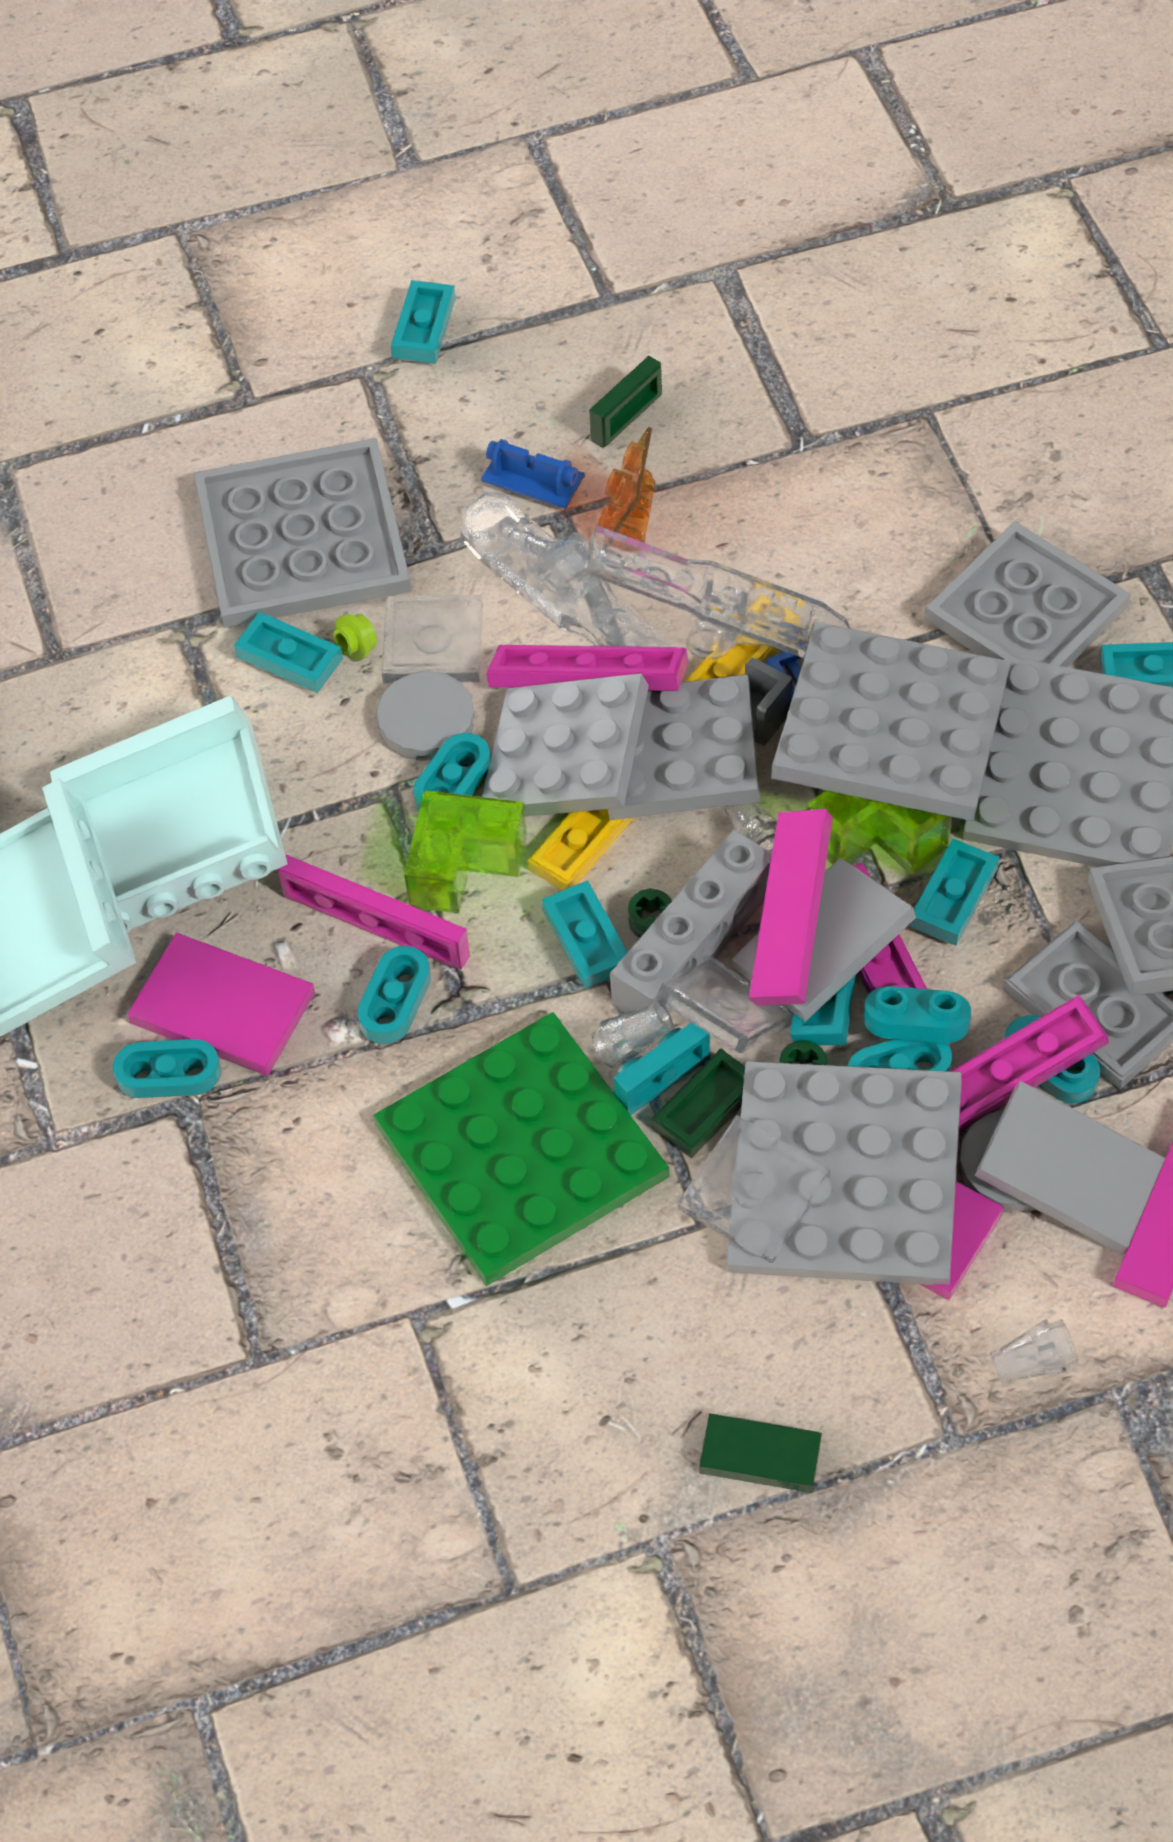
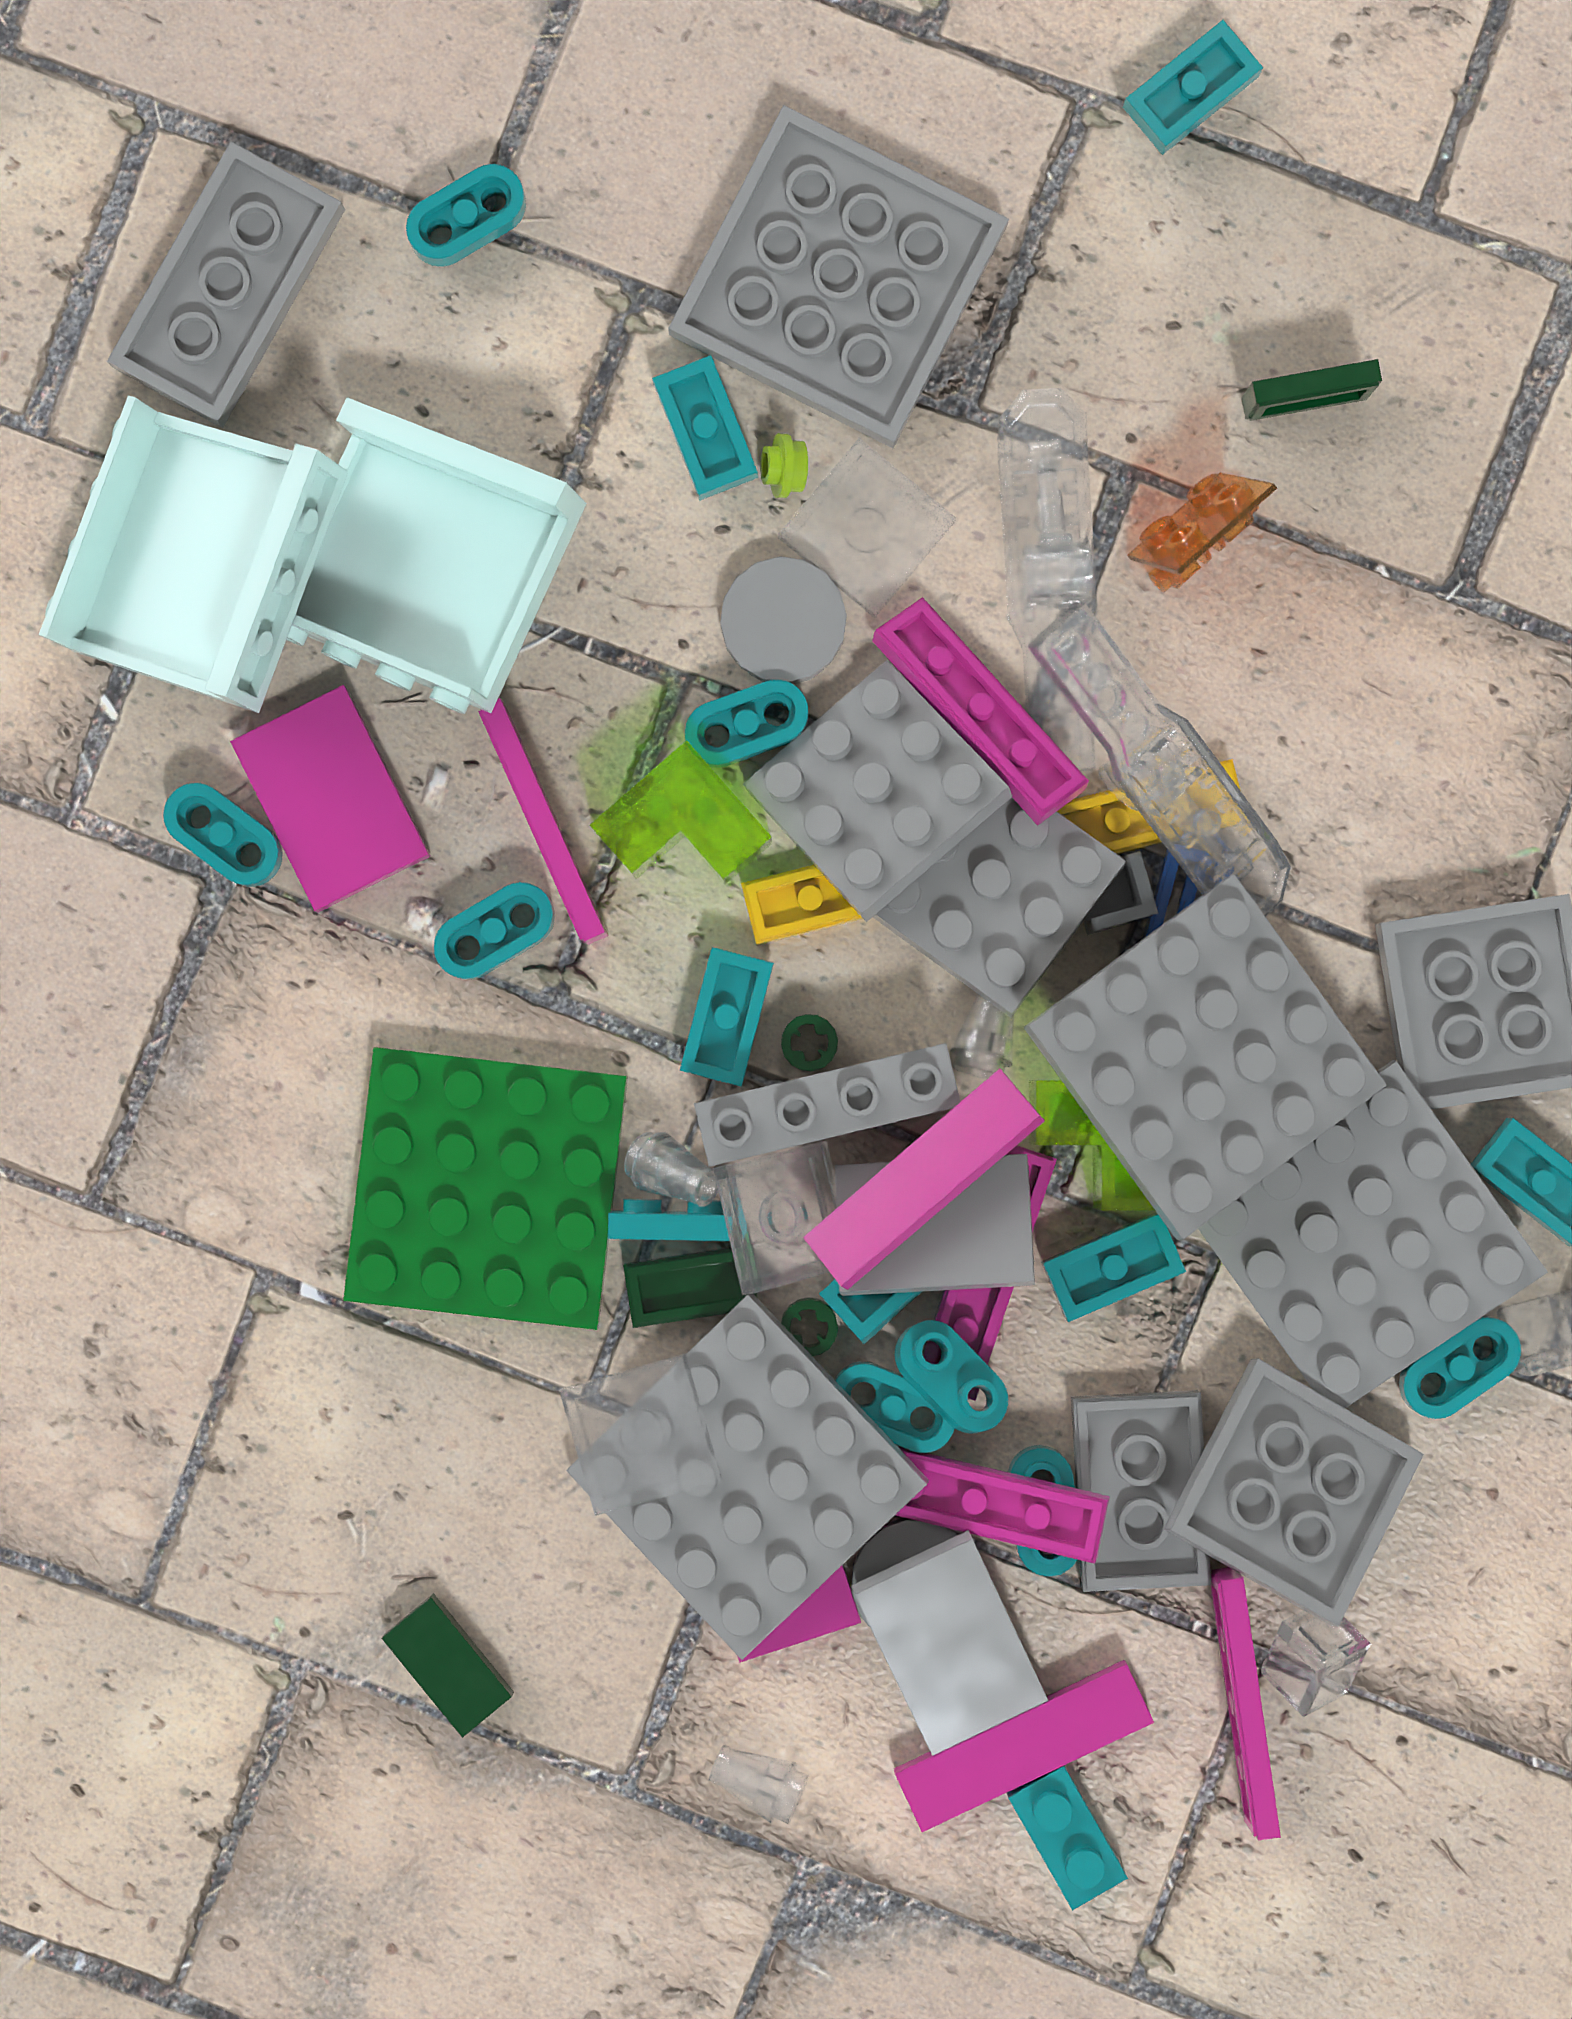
camera: 35 degrees right, 30 degrees up
blue hinge [481,439,585,509] -> none
none -> teal plate [406,164,526,267]

